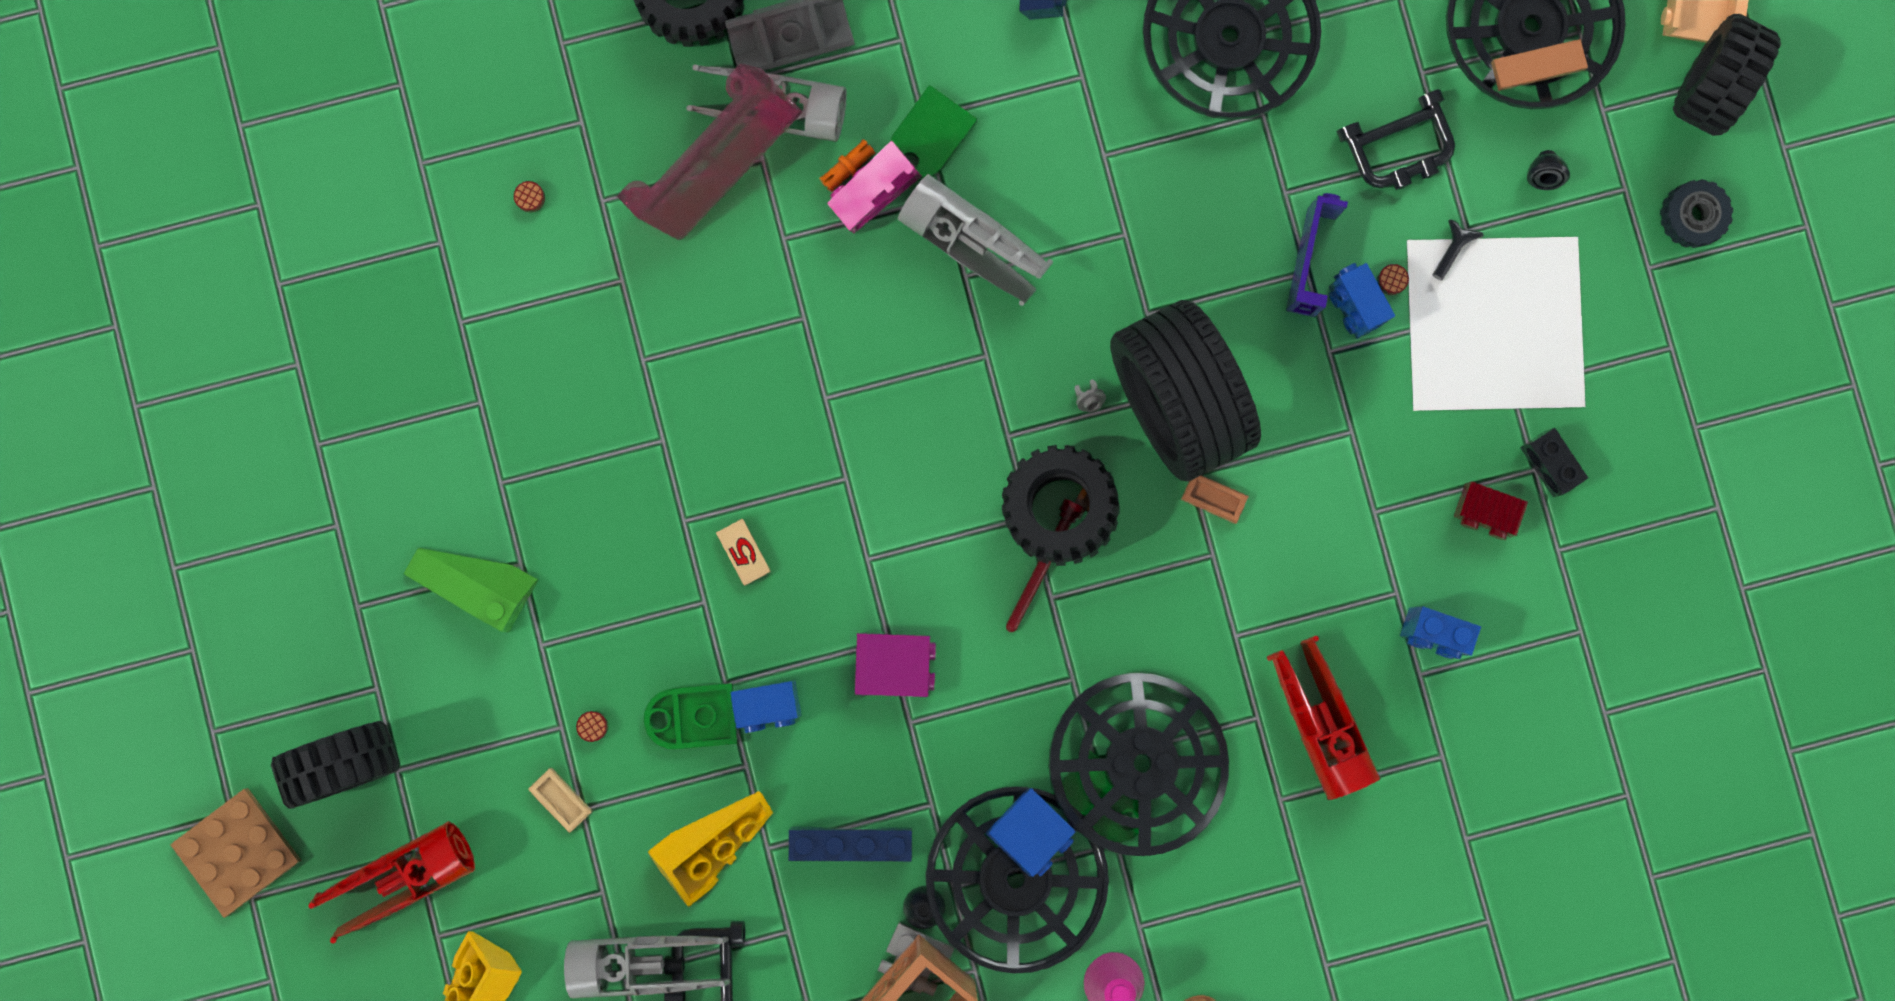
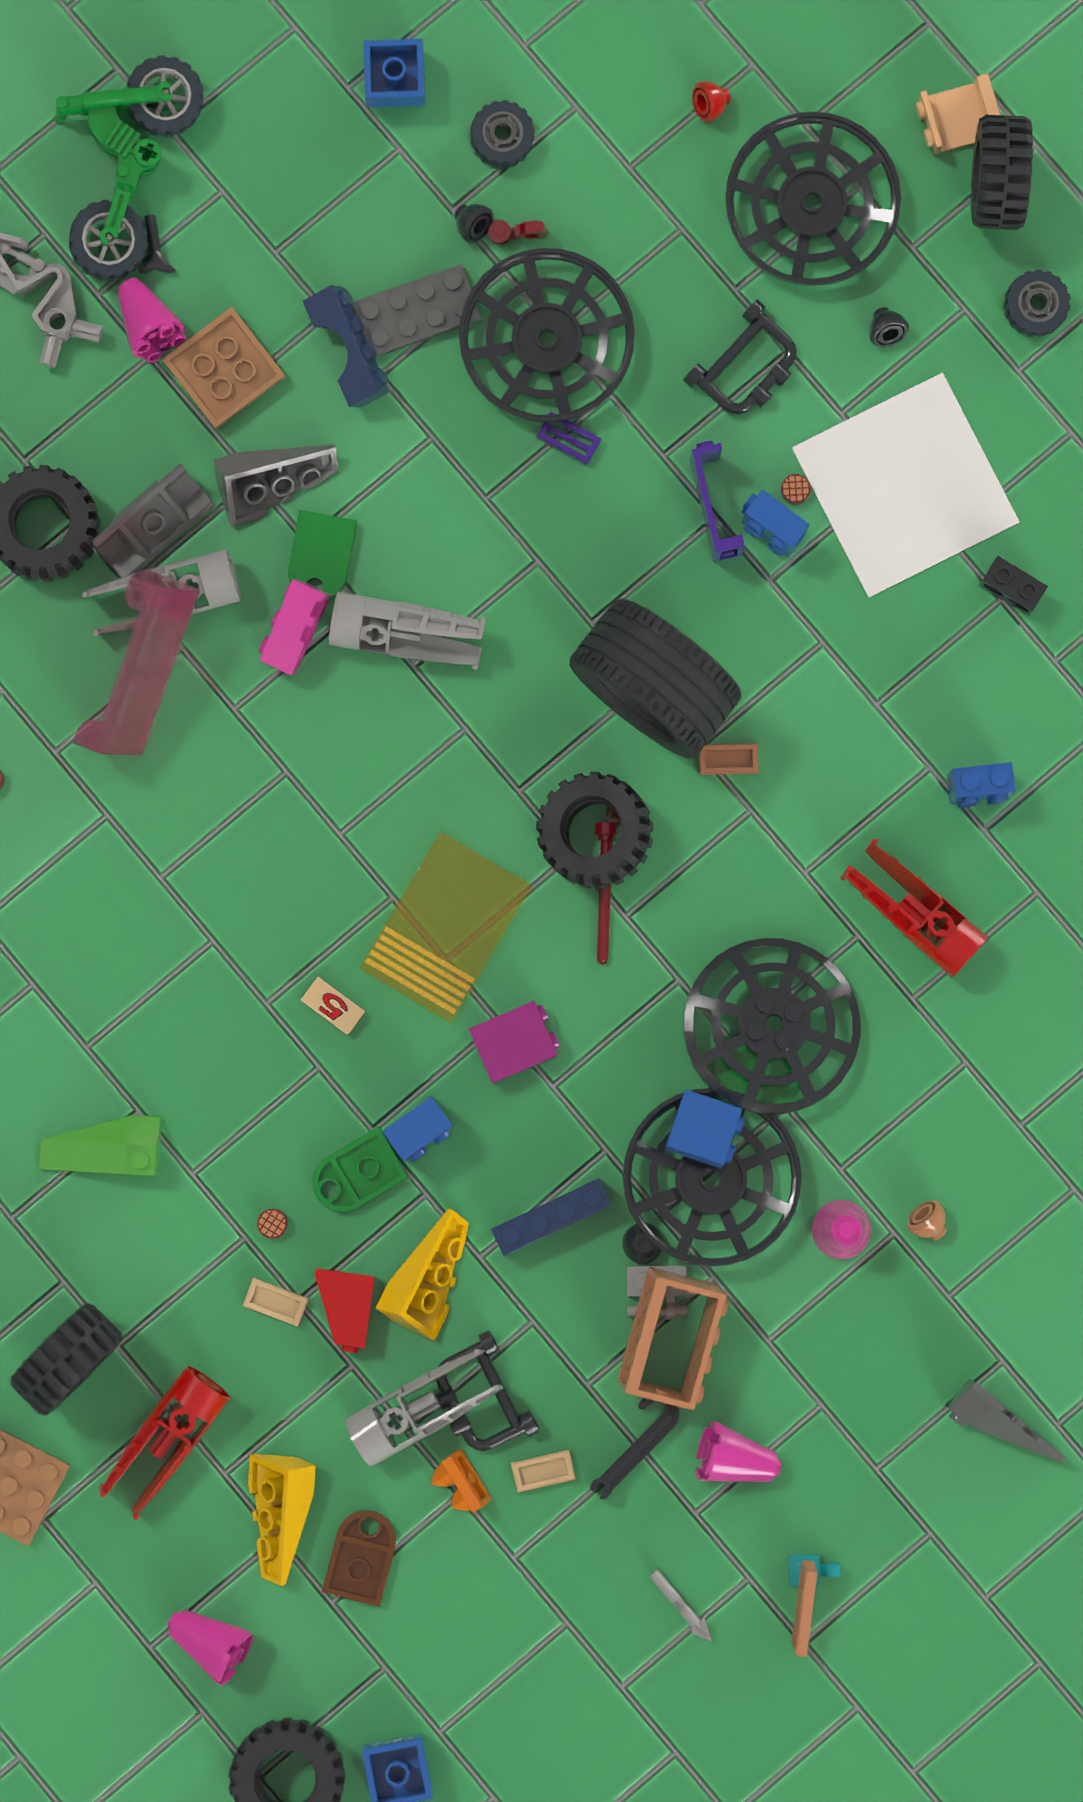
camera: 20 degrees left, 0 degrees up
orange pin [819,139,876,193] -> none
light grey plate [1075,379,1106,412] -> none
black piece [1432,219,1484,281] -> none
dark red brick [1454,482,1528,540] -> none
nougat tile [1491,39,1588,91] -> none
none -> dark grey wedge [214,444,339,526]
none -> red slope [315,1268,376,1353]
none -> clear yellow piece [359,832,532,1023]
none -> dark purple tile [536,411,602,466]

